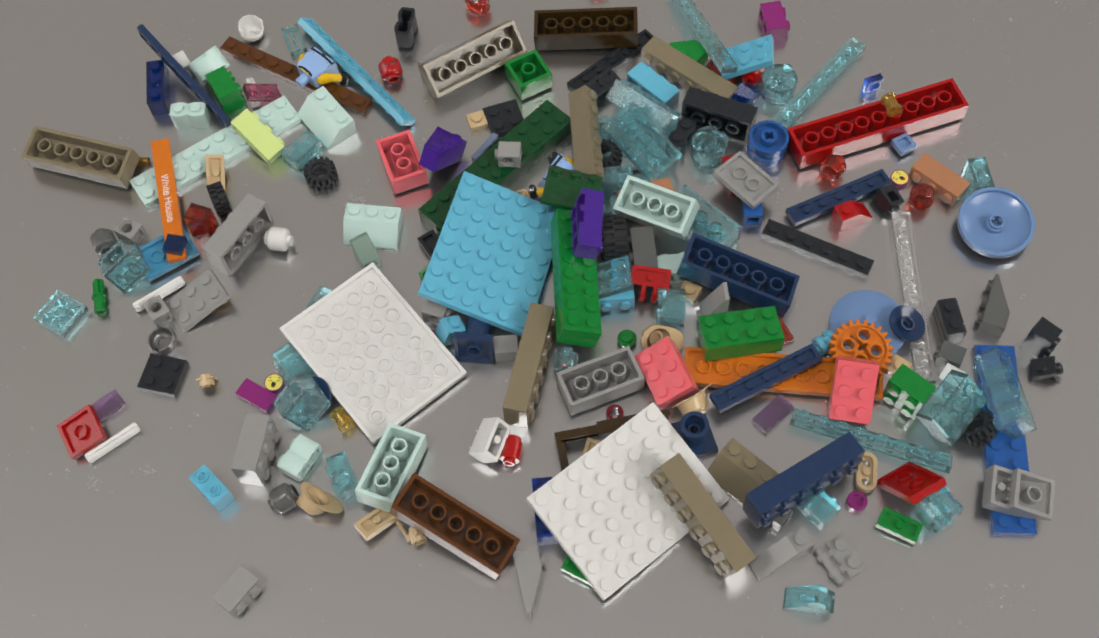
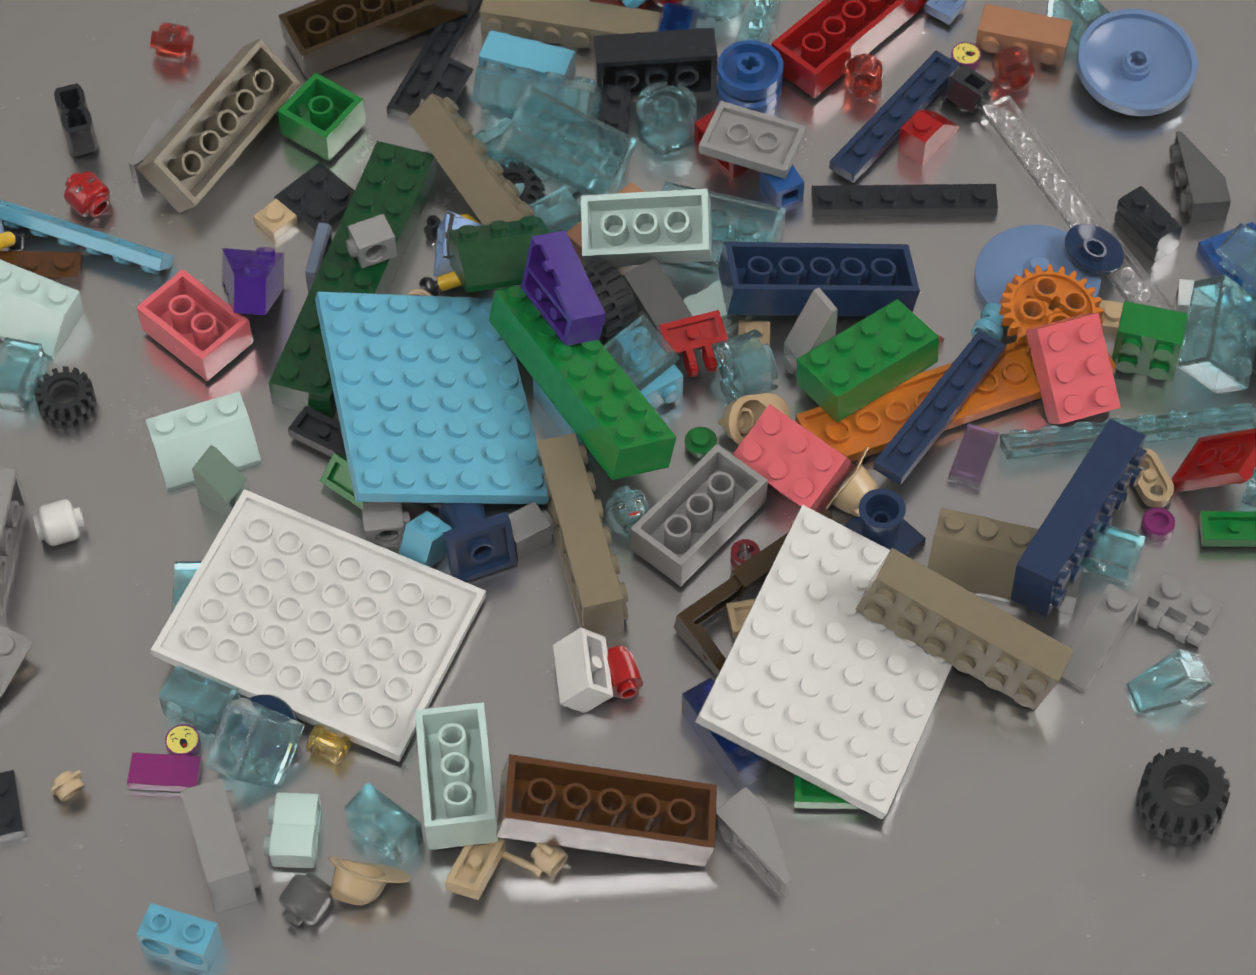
camera: 30 degrees left, 5 degrees down
dark grey brick [933,340,967,369] -> none

